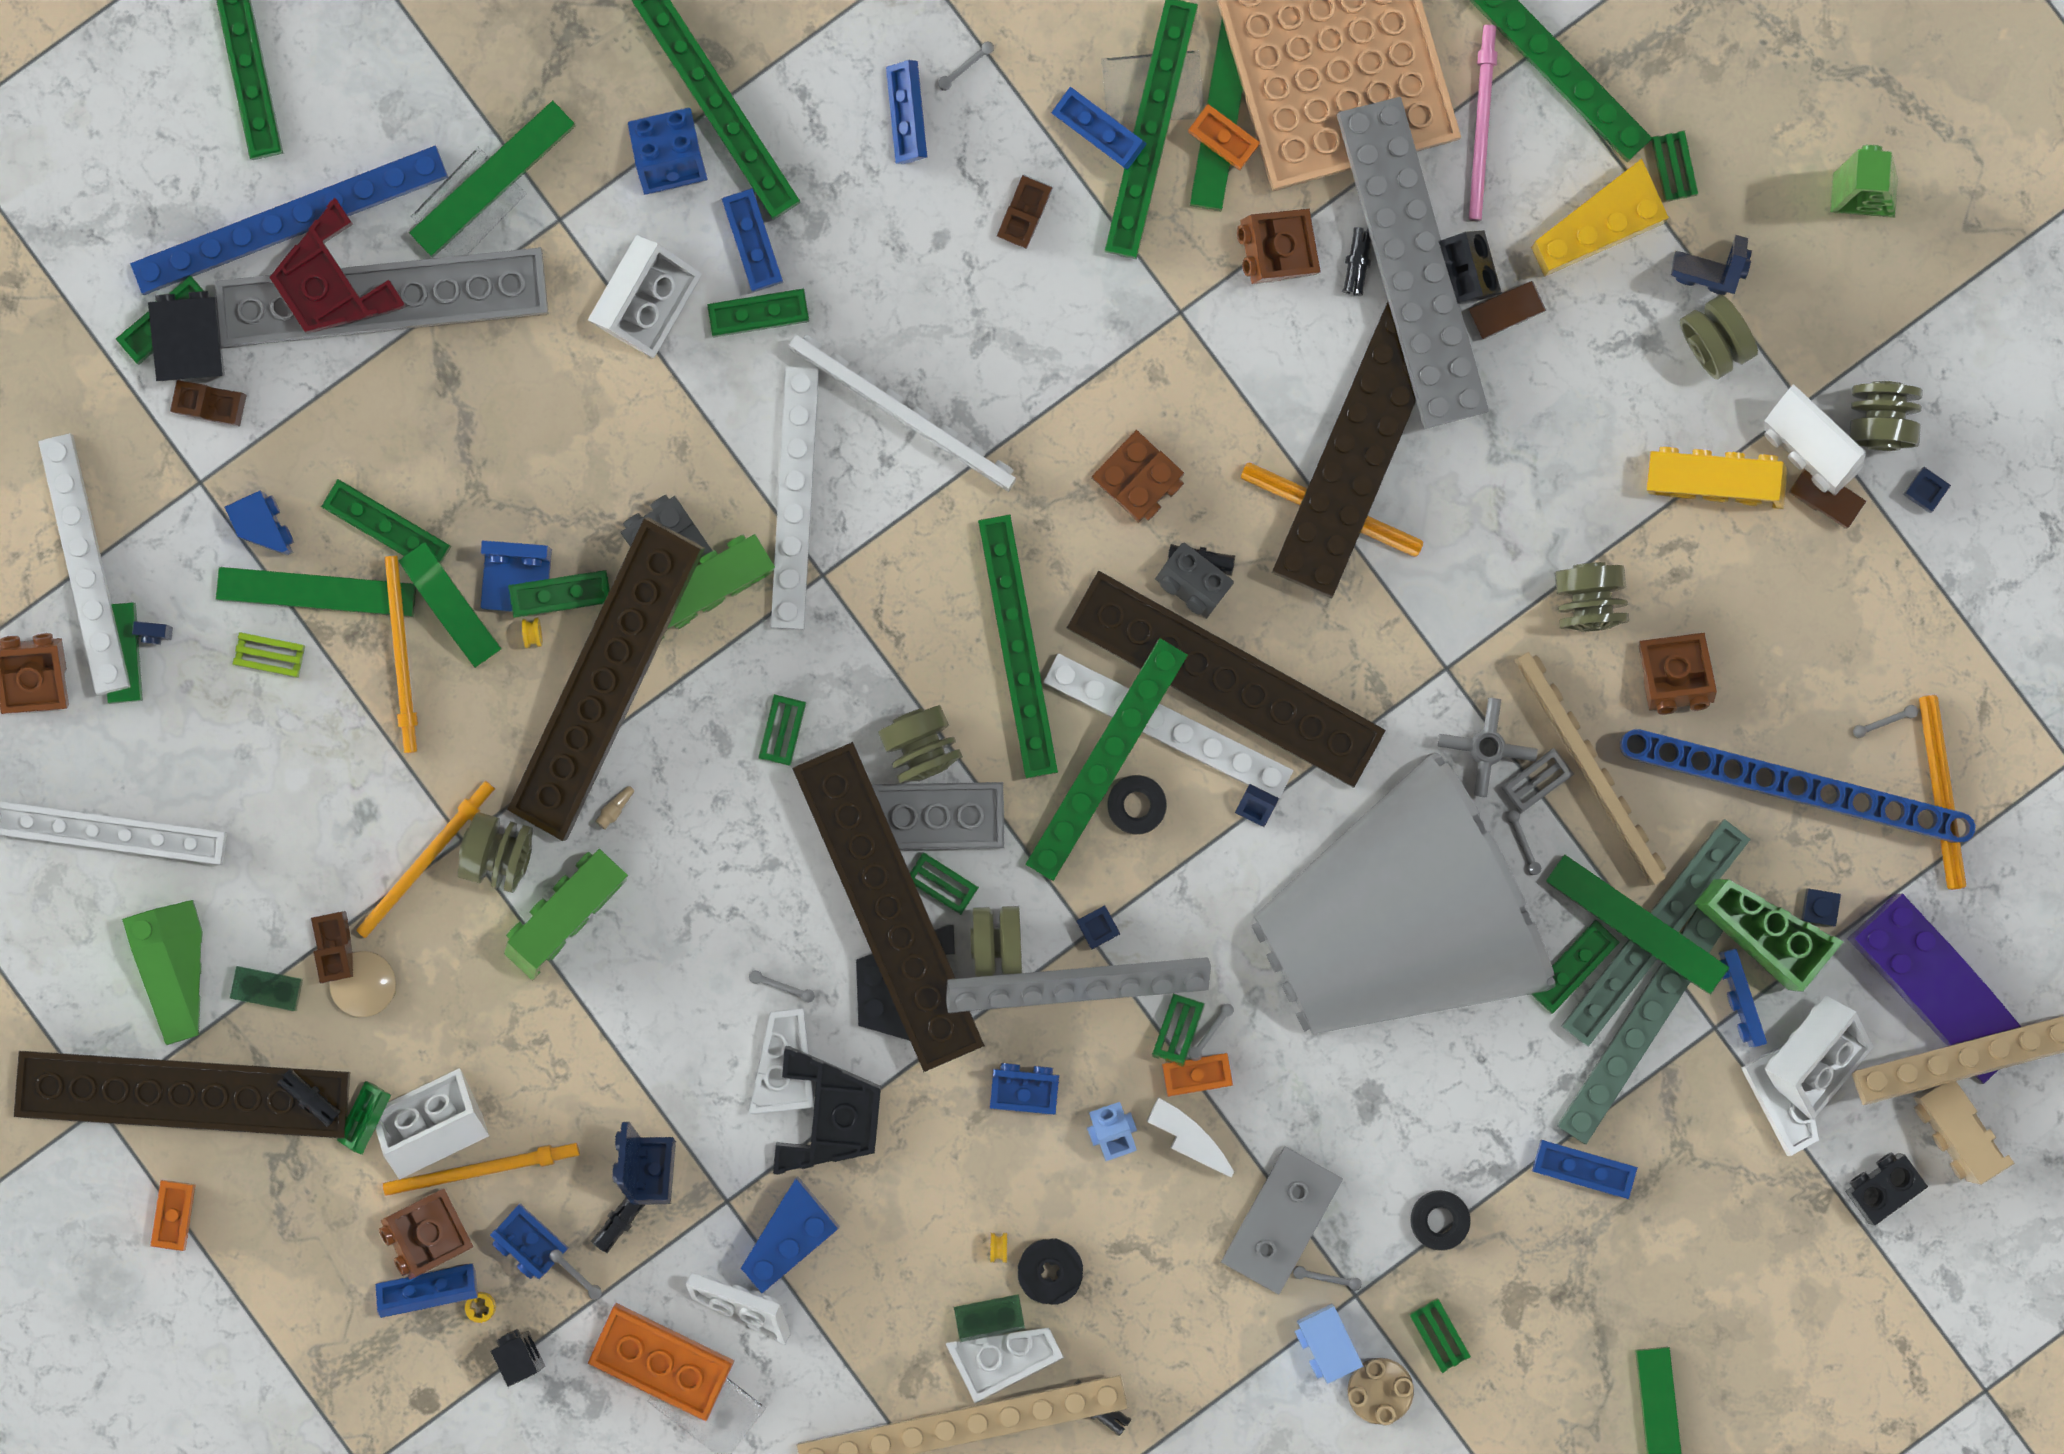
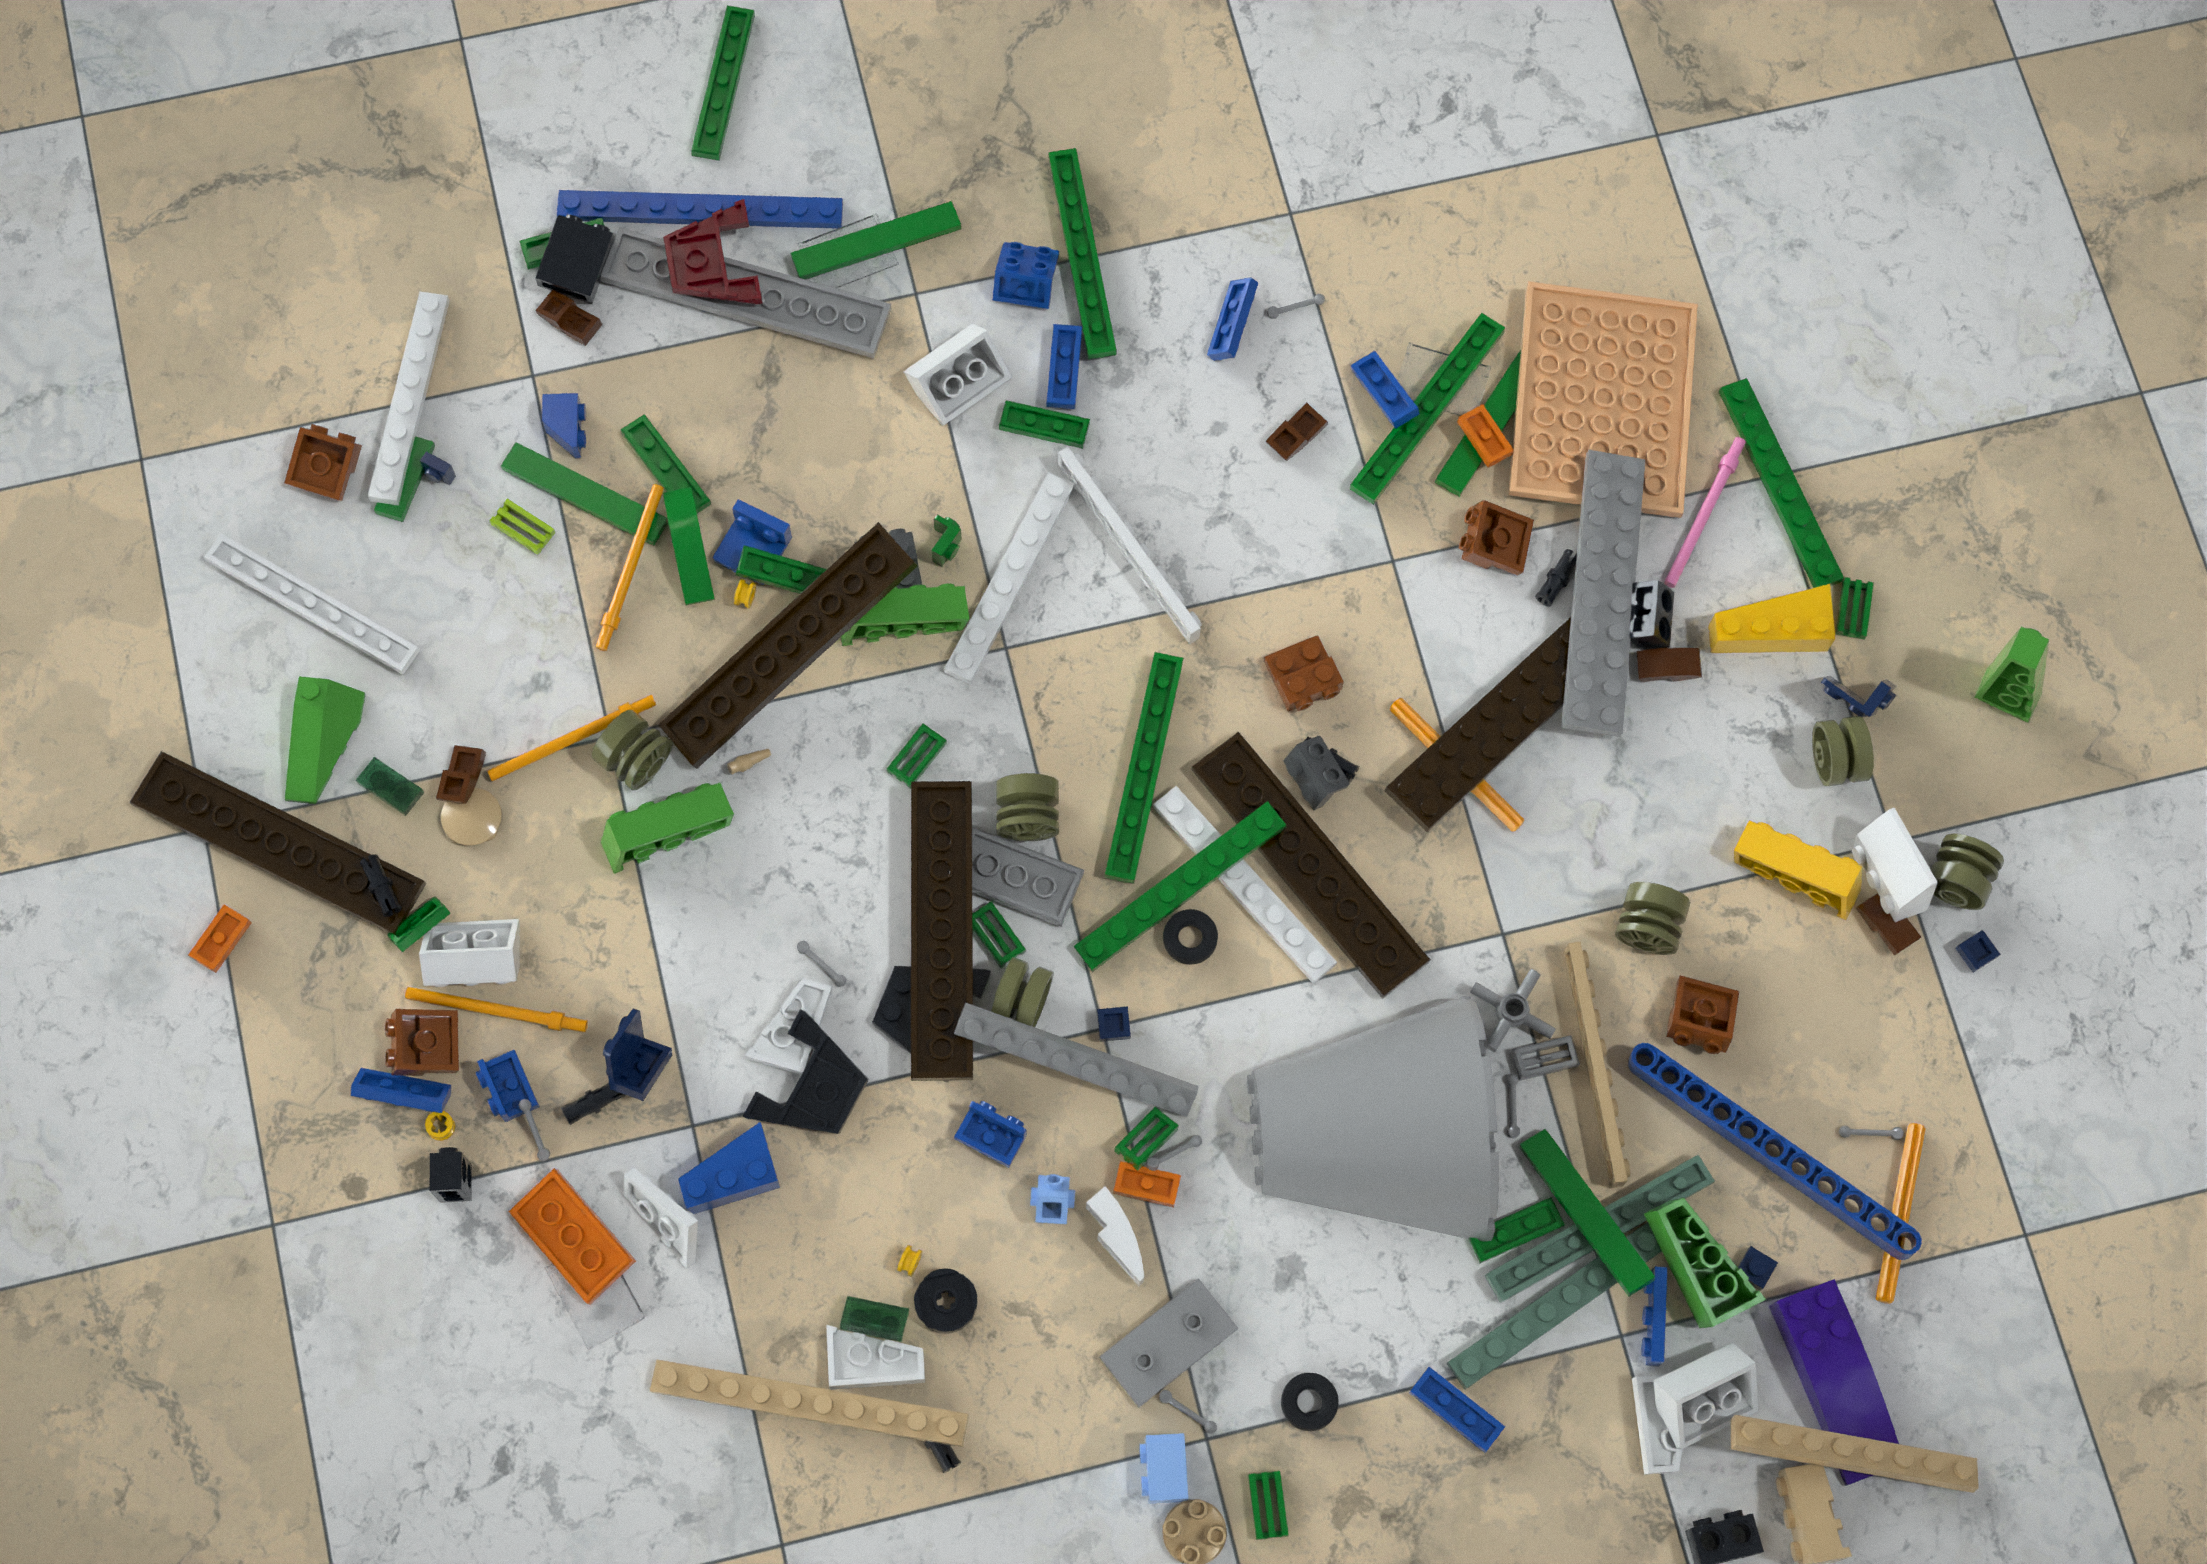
camera: 20 degrees right, 15 degrees down
dark blue plate [1235,784,1279,827] -> none
none -> green bracket [931,514,962,567]

